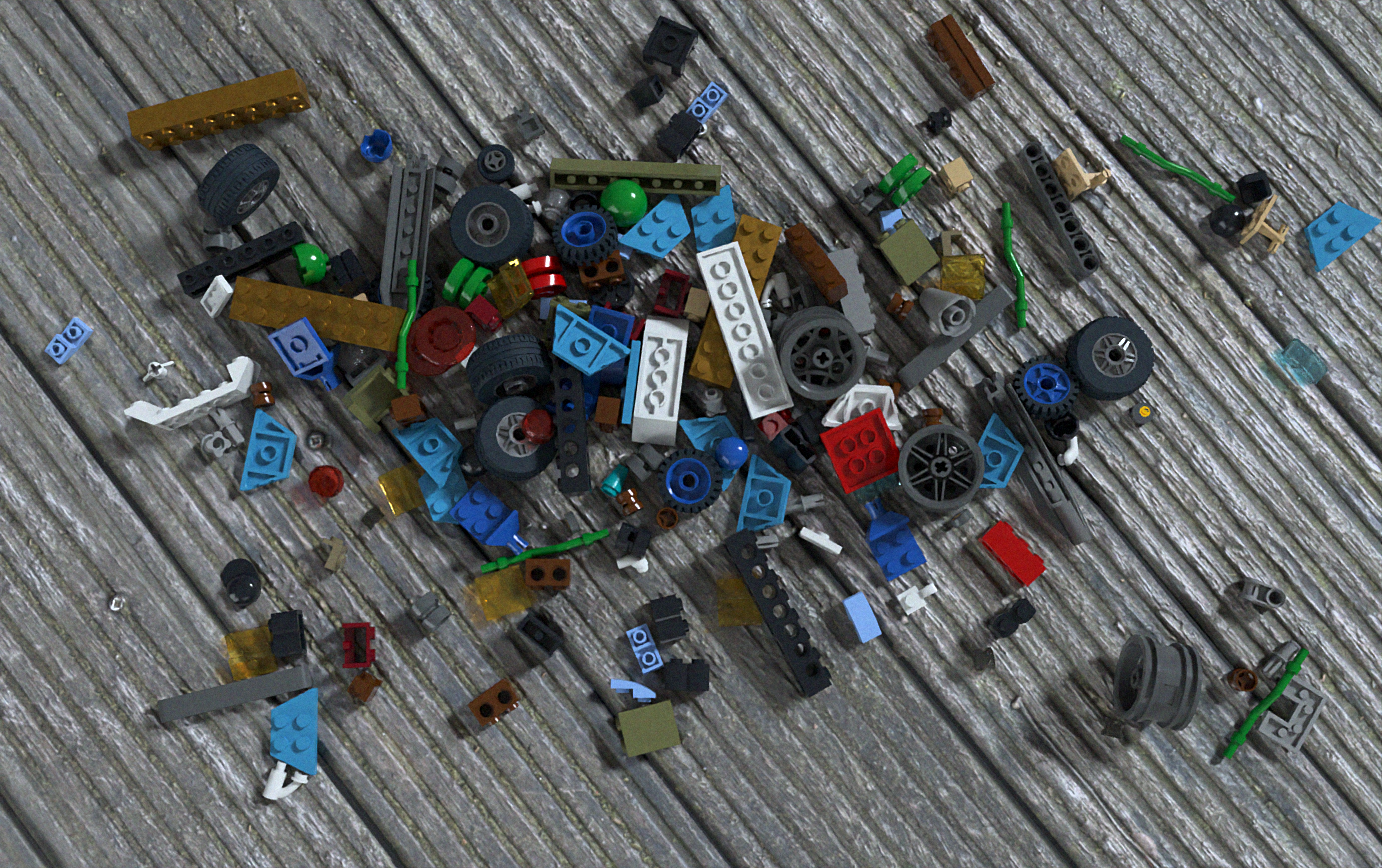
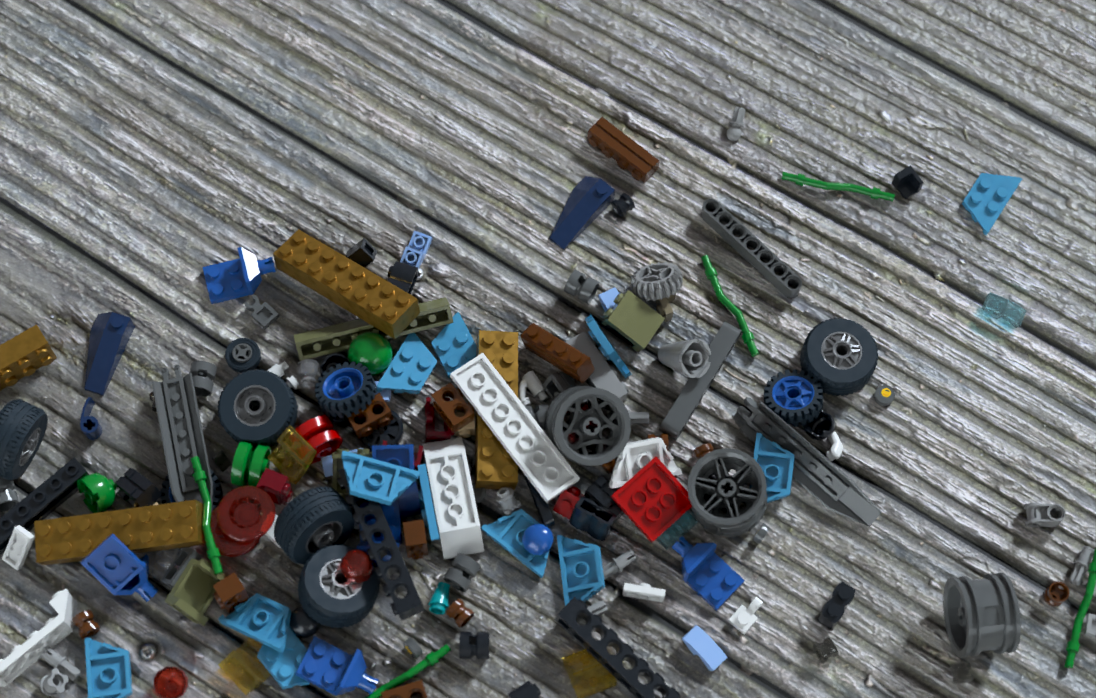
camera: 20 degrees left, 15 degrees down
blue hair [360,129,393,163] -> none
light grey axle [454,413,483,433] -> none
white arm [616,554,648,573] -> none
black panel [642,15,698,78] -> none
reddish brown wheel [656,507,678,530] -> none
wheel [657,448,723,513] -> none
green wheel [878,153,932,208] -> none
reddish brown wheel [885,292,914,321] -> none
tan brick [939,157,973,194] -> none
clear yellow slope [940,253,986,299] -> none
red brick [977,520,1046,587] -> none
tan plate [1050,147,1111,202] -> none
black hair [1209,204,1246,238] -> none
tan plate [1239,194,1290,254] -> none
none -> dark blue panel [80,397,102,440]
none -> dark blue wedge [84,312,135,396]
none -> blue plate [203,247,276,304]
none -> pearl gold brick [273,229,420,339]
none -> reddish brown brick [430,382,475,433]
none -> dark blue wedge [550,176,615,250]
none -> dark azure wing [585,315,632,379]
none -> light grey gear [631,262,683,301]
none -> light grey axle [727,107,745,141]

